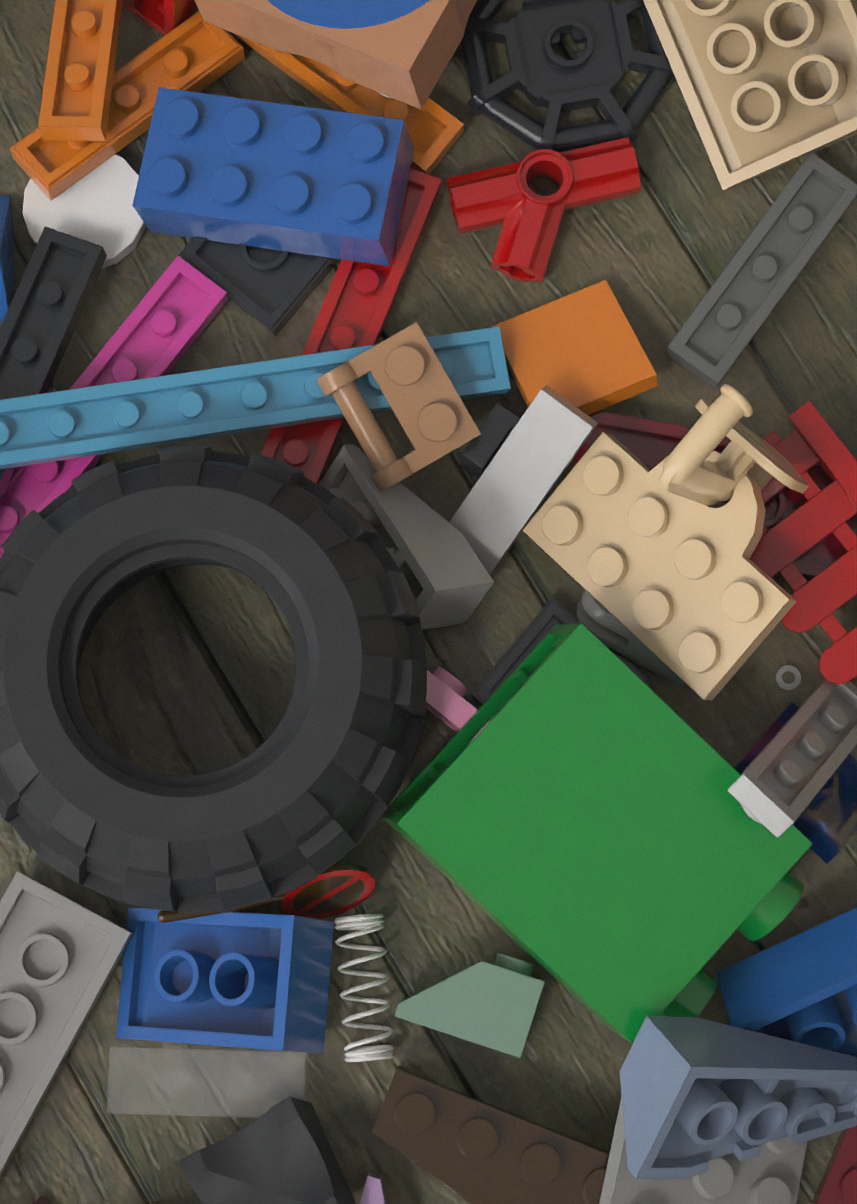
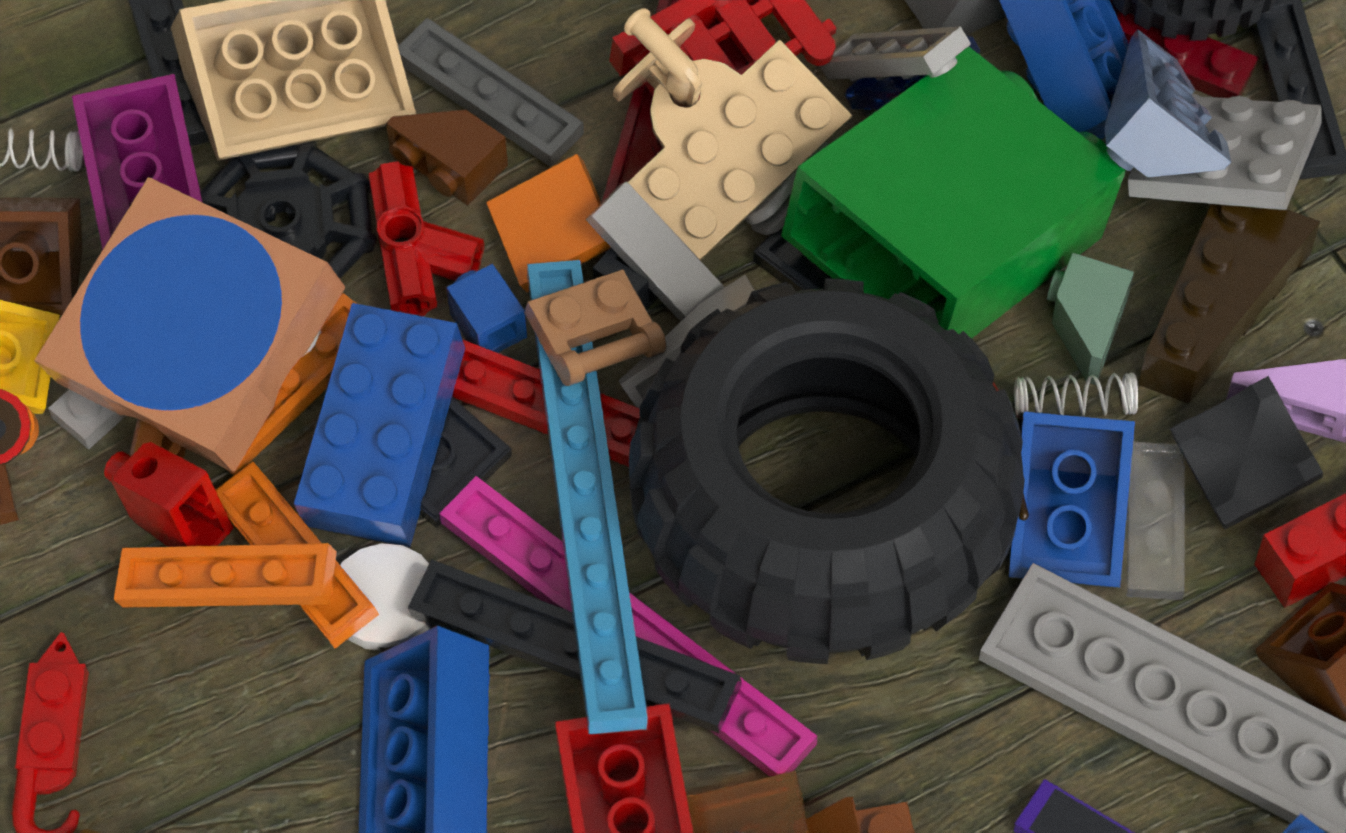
camera: 85 degrees left, 20 degrees down
none -> reddish brown slope [386,110,508,206]
none -> blue brick [446,264,527,353]

